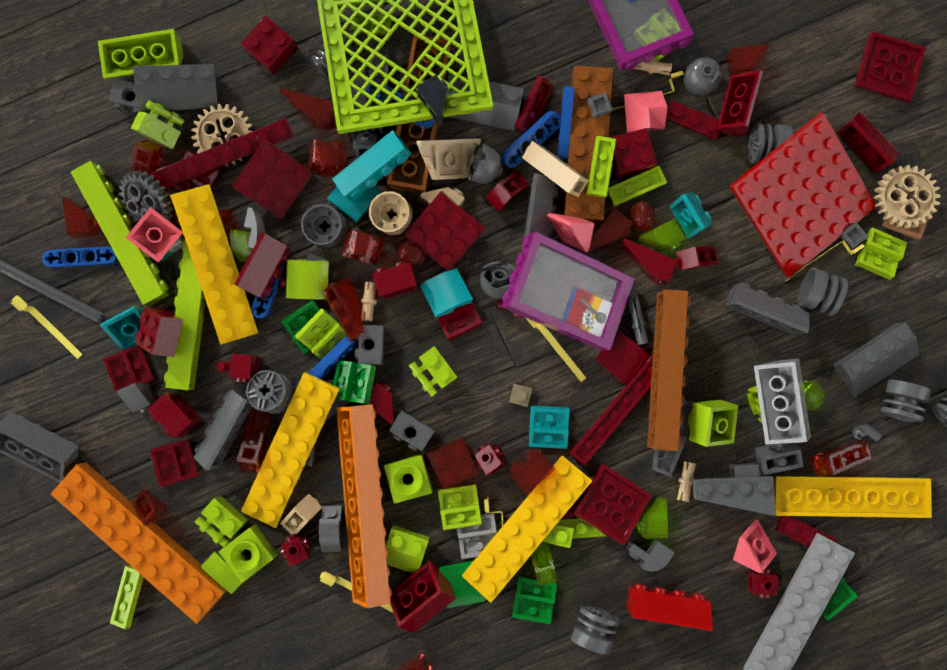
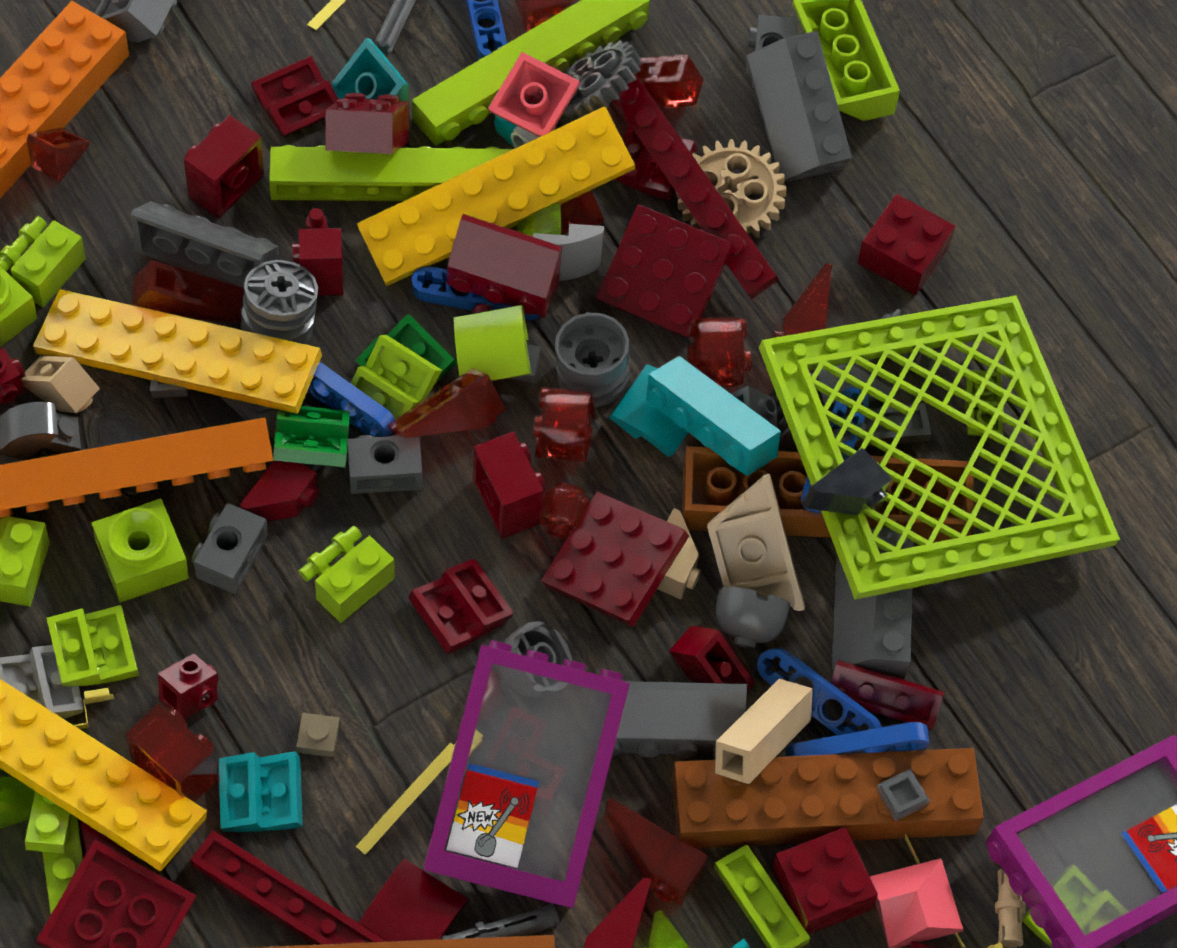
camera: 75 degrees right, 25 degrees down
dark grey slope [117,383,156,414] -> none
lime brick [131,100,184,149] -> none
dark red slope [150,439,198,487] -> none
tan pin [360,282,377,322] -> none
tan wheel [369,191,413,235] -> none
teal slope [420,268,473,318] -> none
clear red brick [427,437,479,490] -> none
coral slope [547,213,594,253] -> none
lime plate [586,136,616,198] -> none
clear red head [630,201,656,231] -> none

